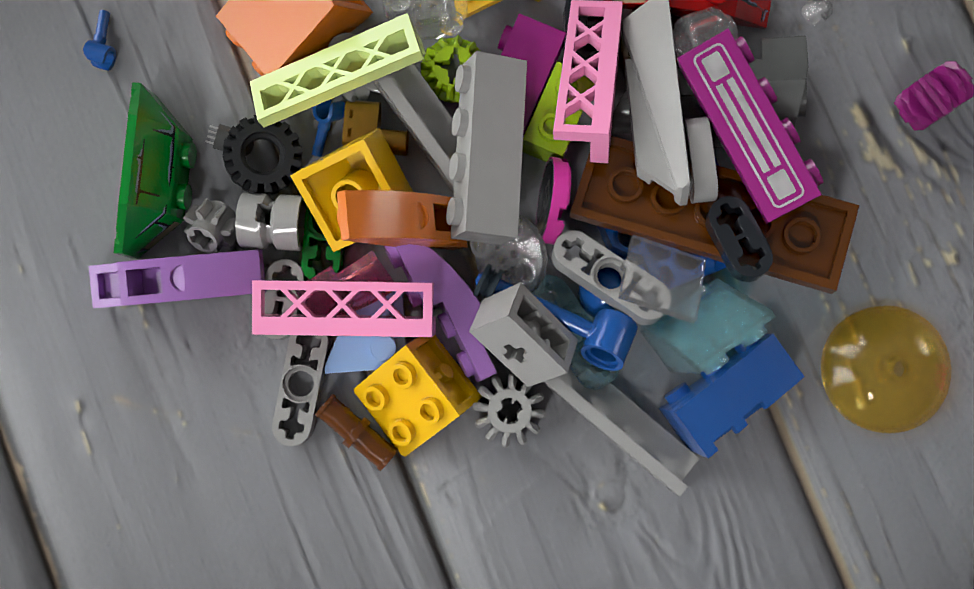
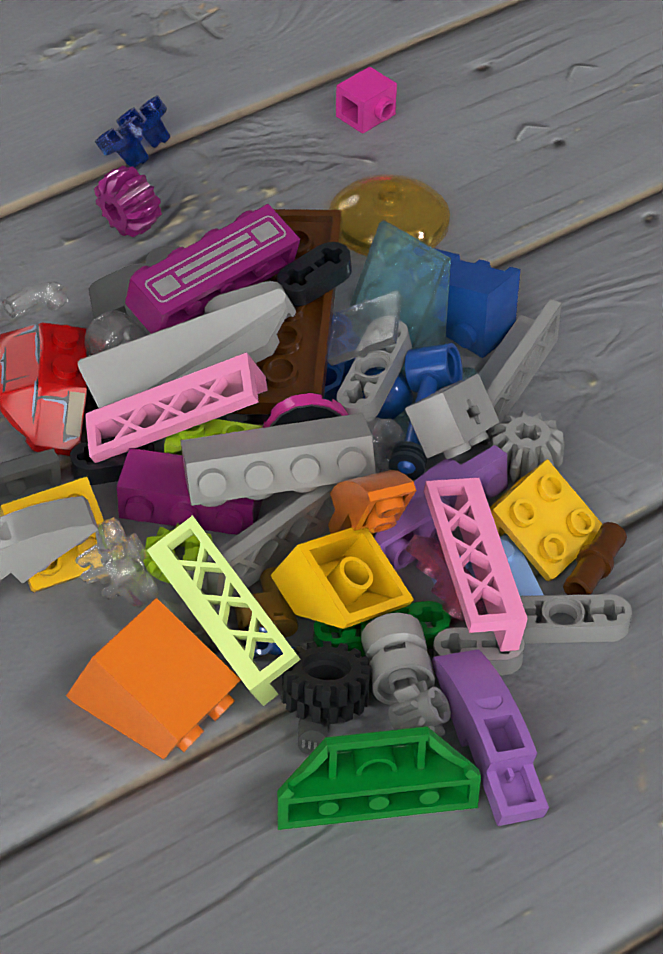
camera: 105 degrees left, 40 degrees down
blue hand [83,10,116,71] -> none

